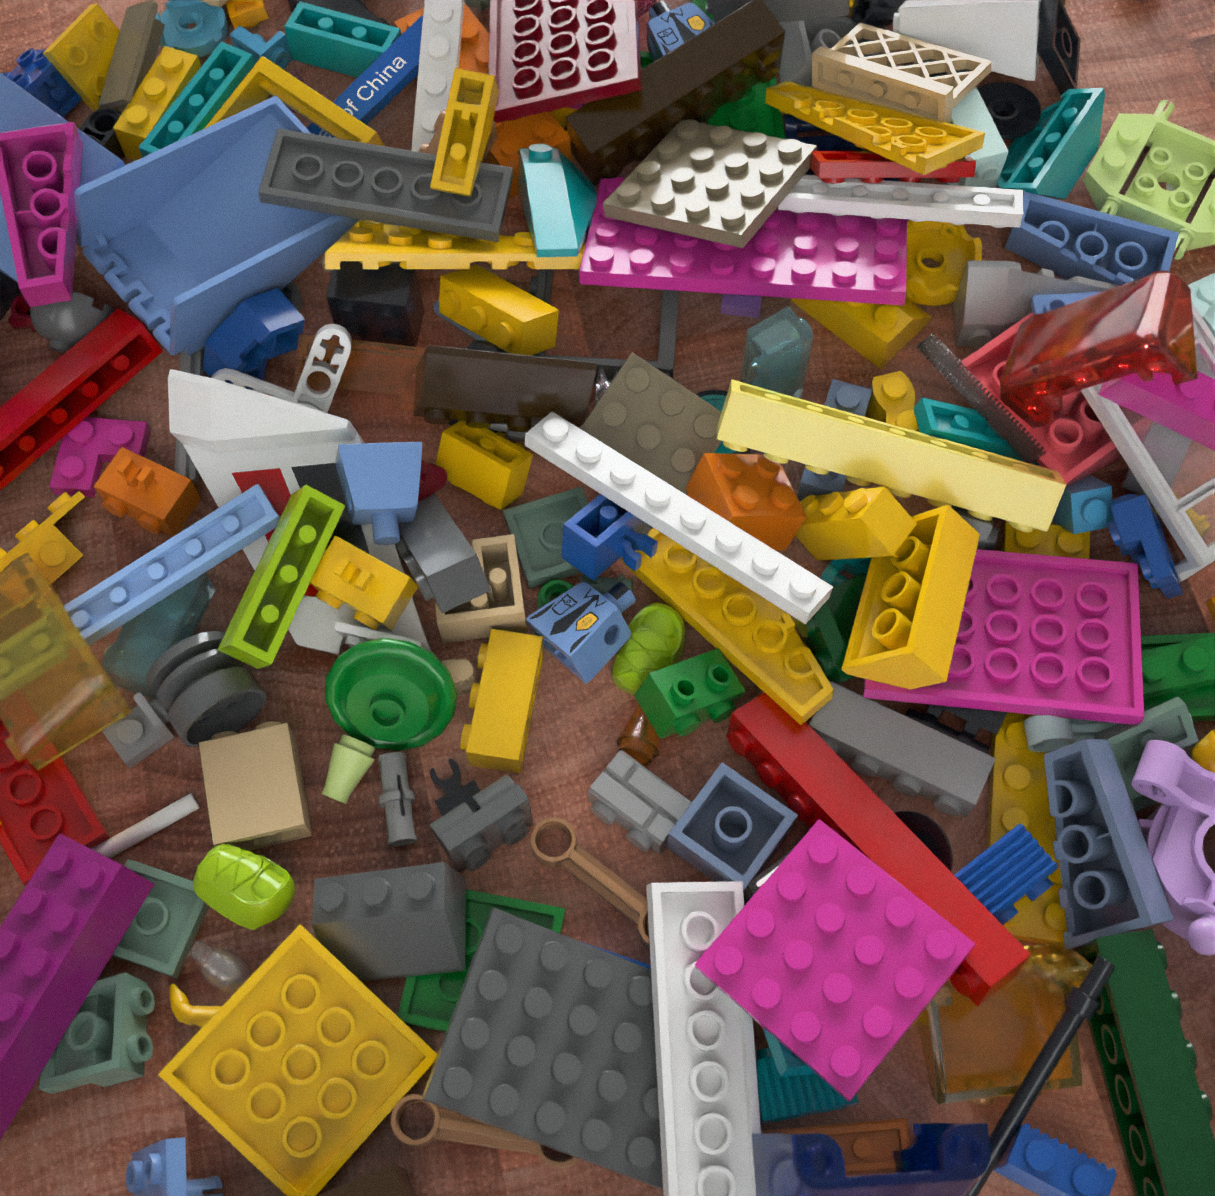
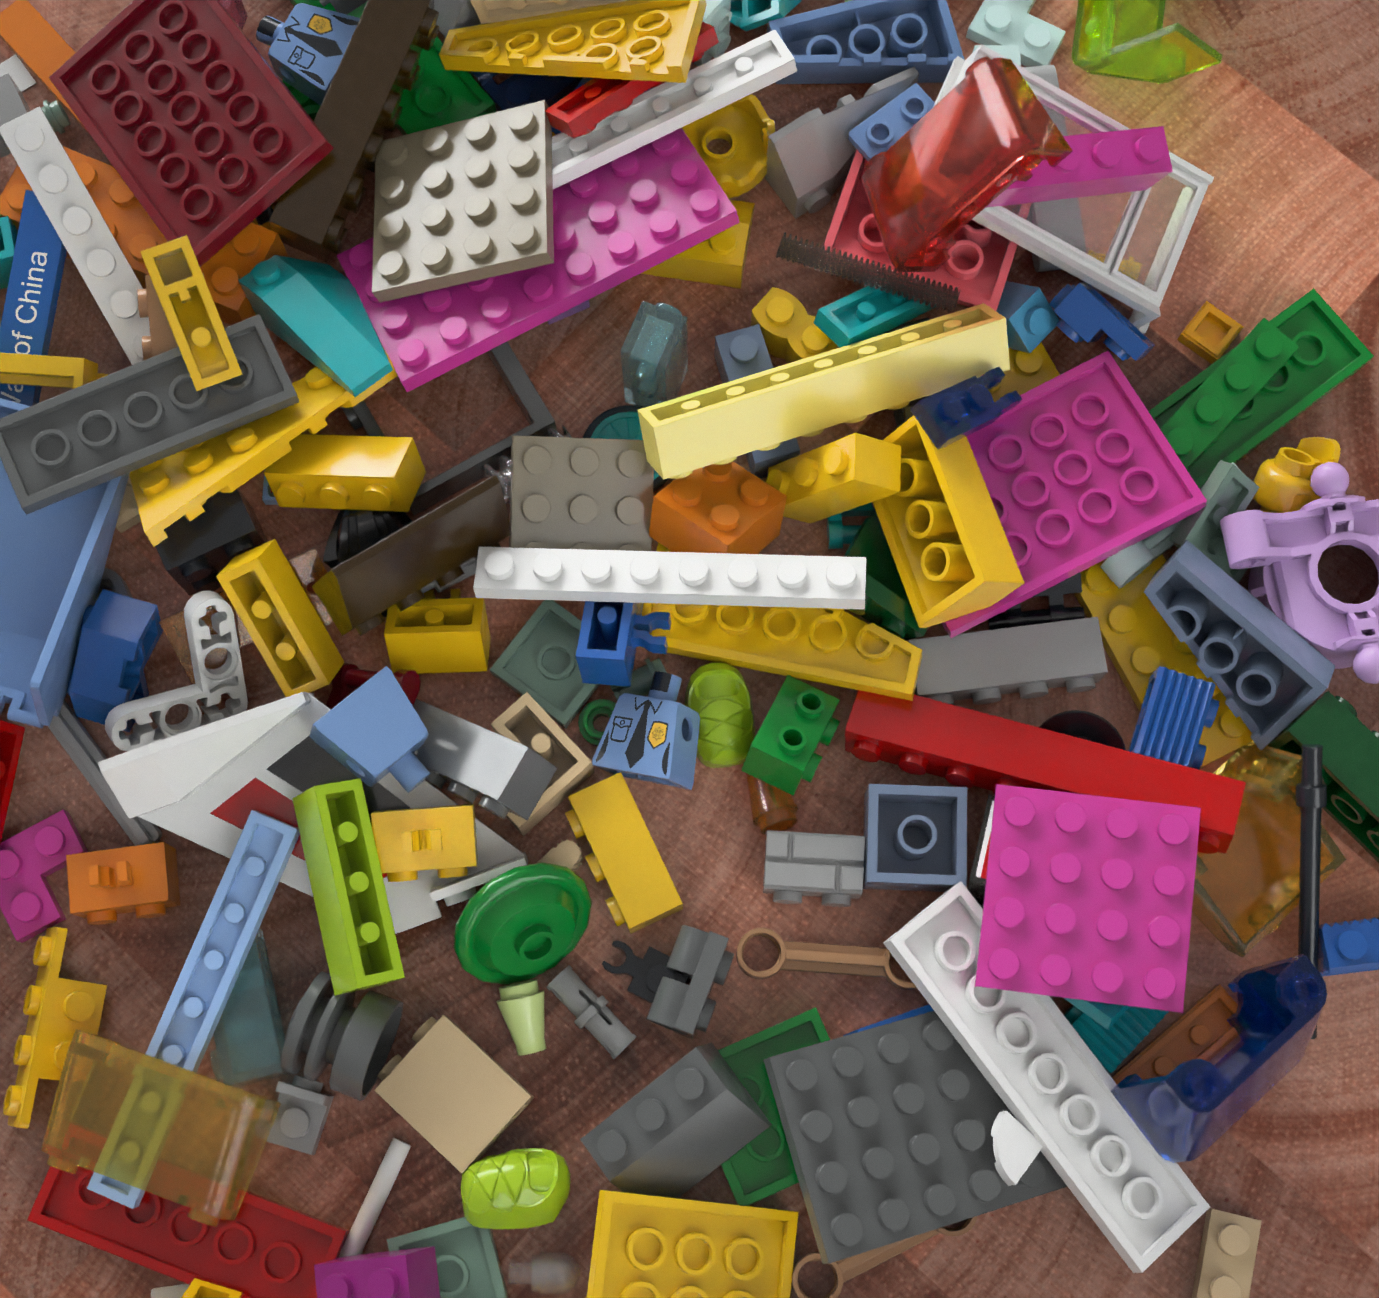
camera: 35 degrees left, 10 degrees up
none -> yellow brick [216,539,344,697]
none -> clear blue hinge [910,367,1023,449]
none -> white tile [991,1111,1043,1186]

